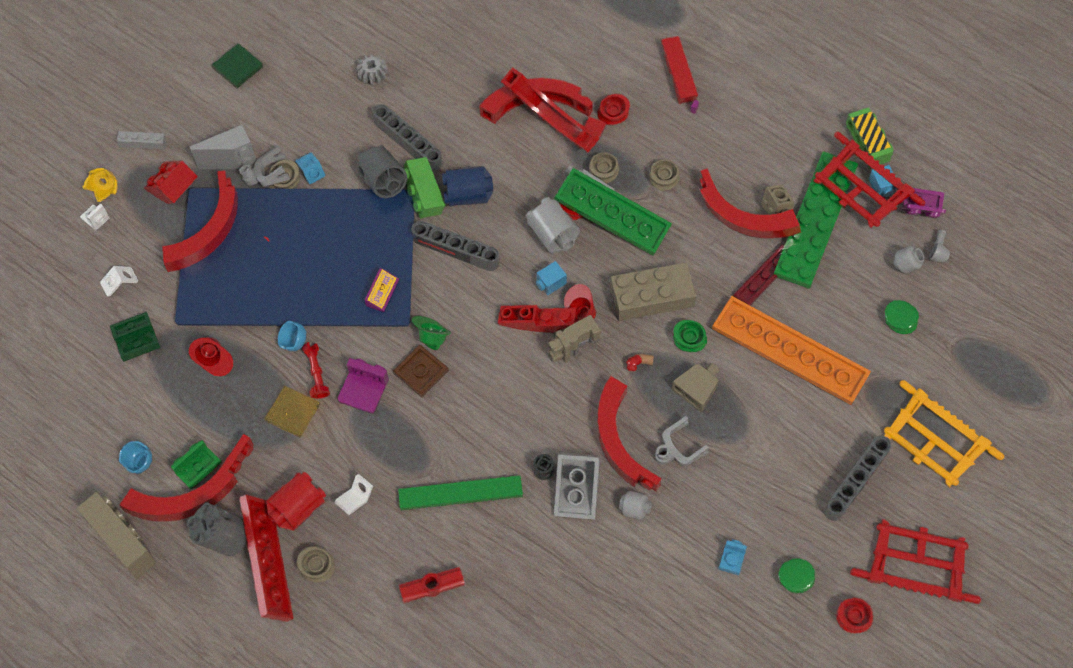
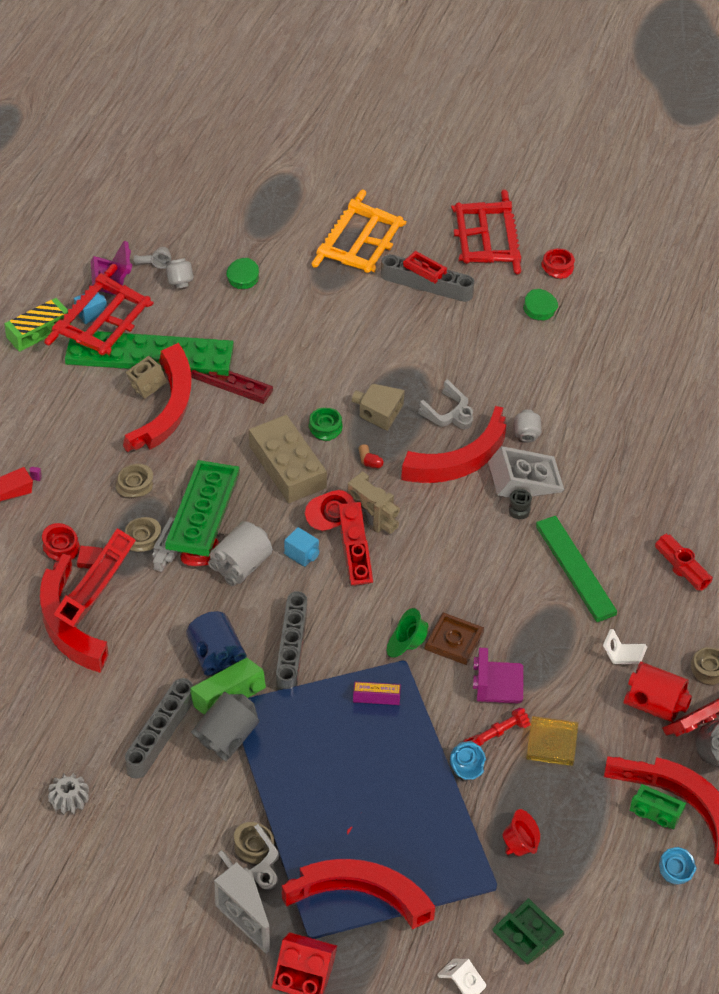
camera: 110 degrees left, 15 degrees down
dark green tile [212,43,264,89] -> none
dark azure bracket [295,153,325,184] -> none
orange plate [712,296,871,406] -> none
dark azure bracket [718,540,747,576] -> none
none -> red tile [403,251,447,284]

